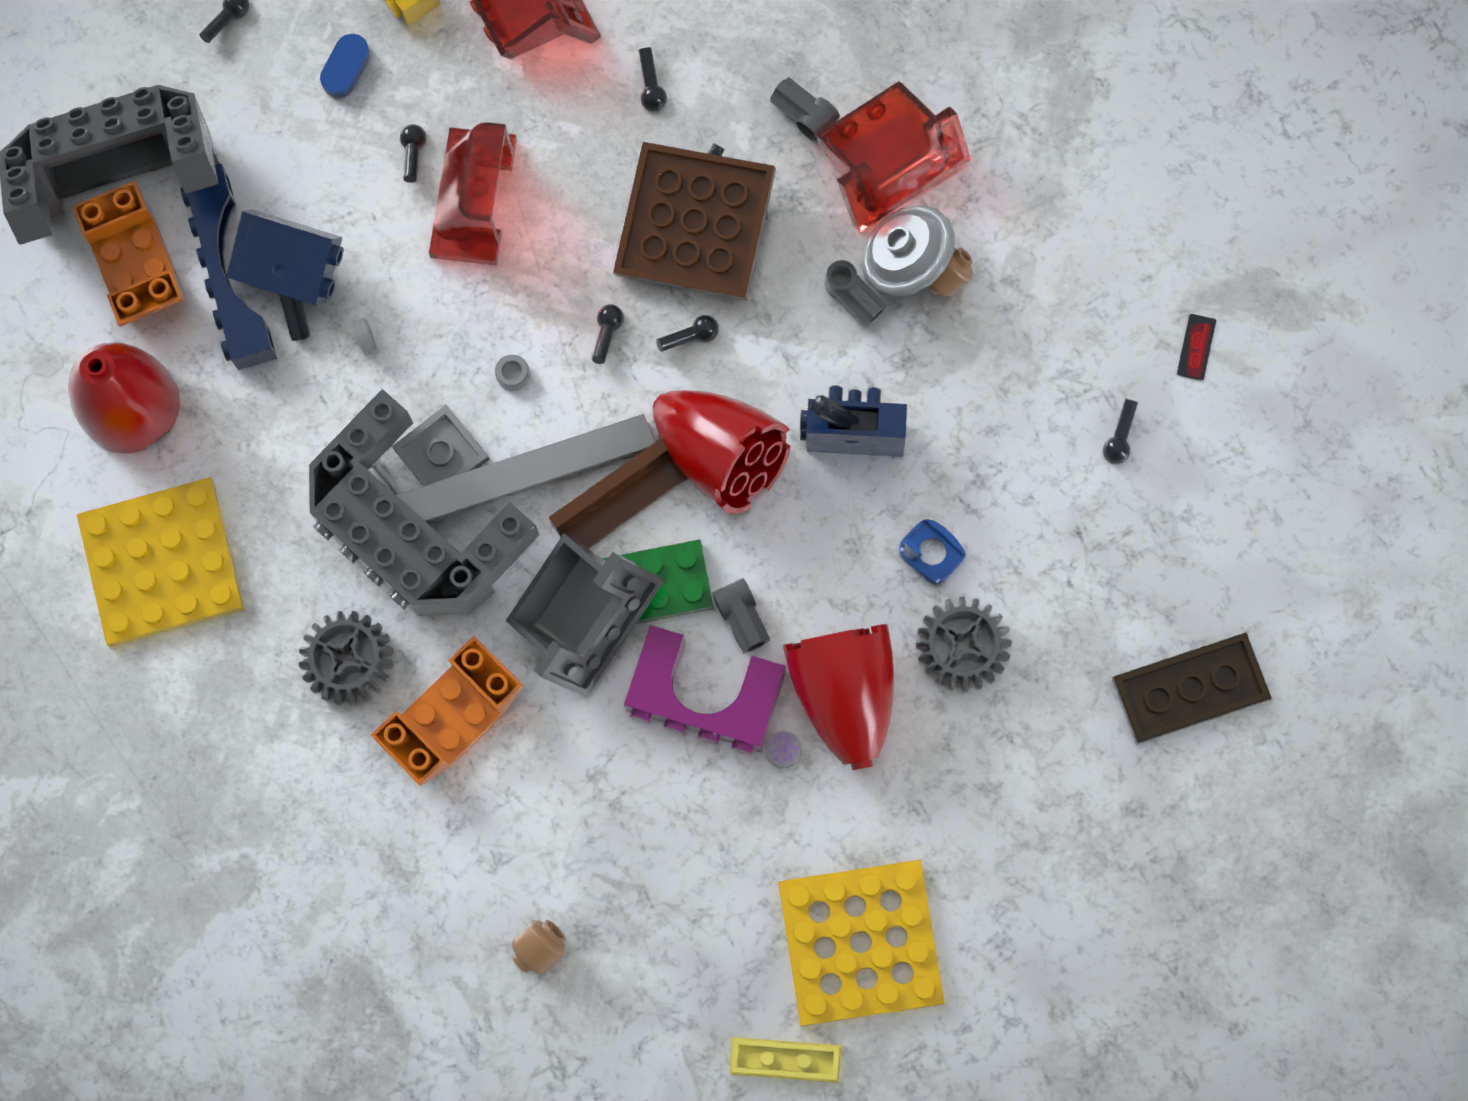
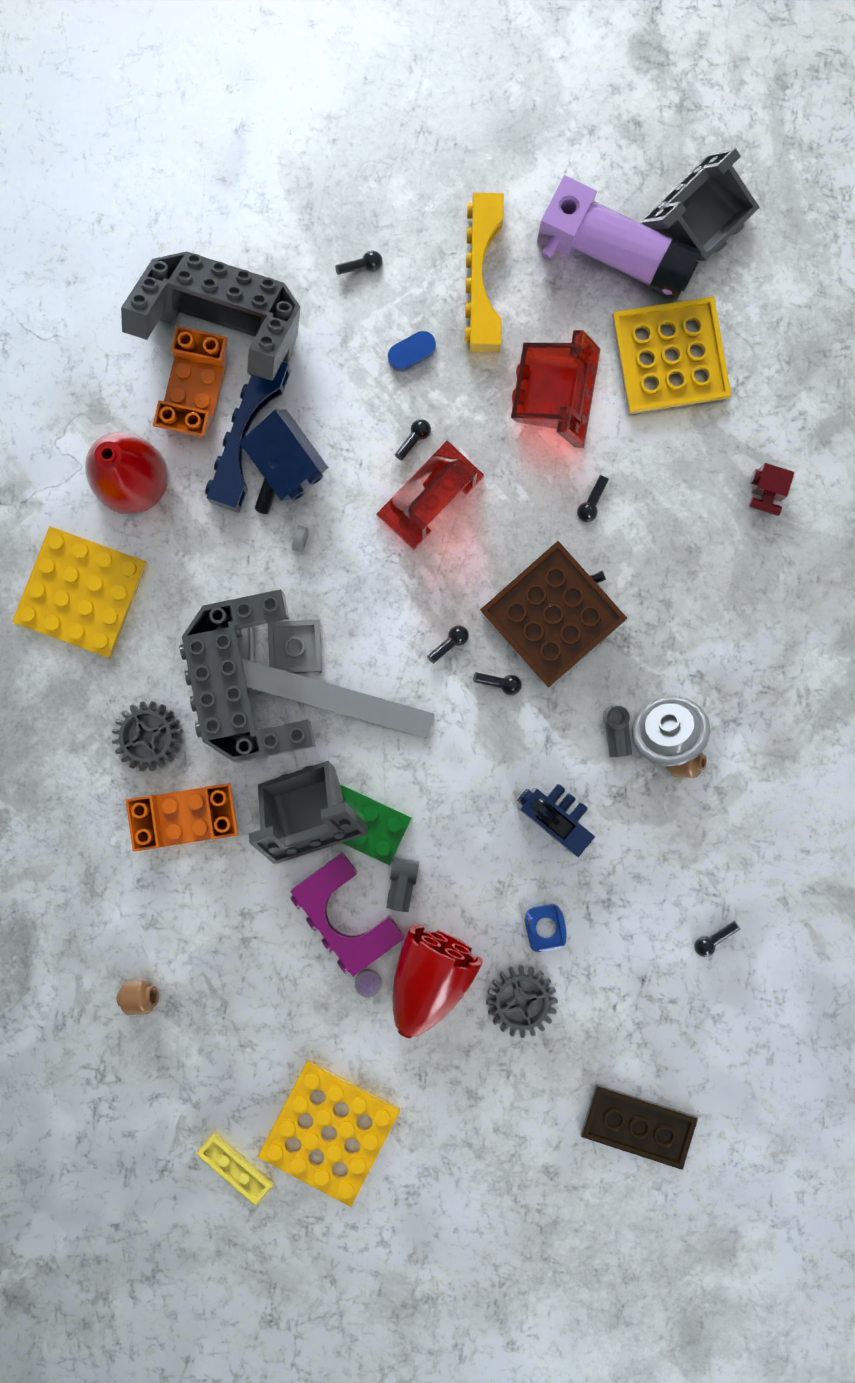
camera: 30 degrees right, 10 degrees up
light grey tile [495,355,530,391] -> none
reddish brown panel [548,438,687,548] -> none
red cylinder [653,390,791,514] -> none
dark grey piece [770,77,840,142] -> none
clear red windscreen [816,81,971,232] -> none
sticker [1177,314,1216,380] -> none

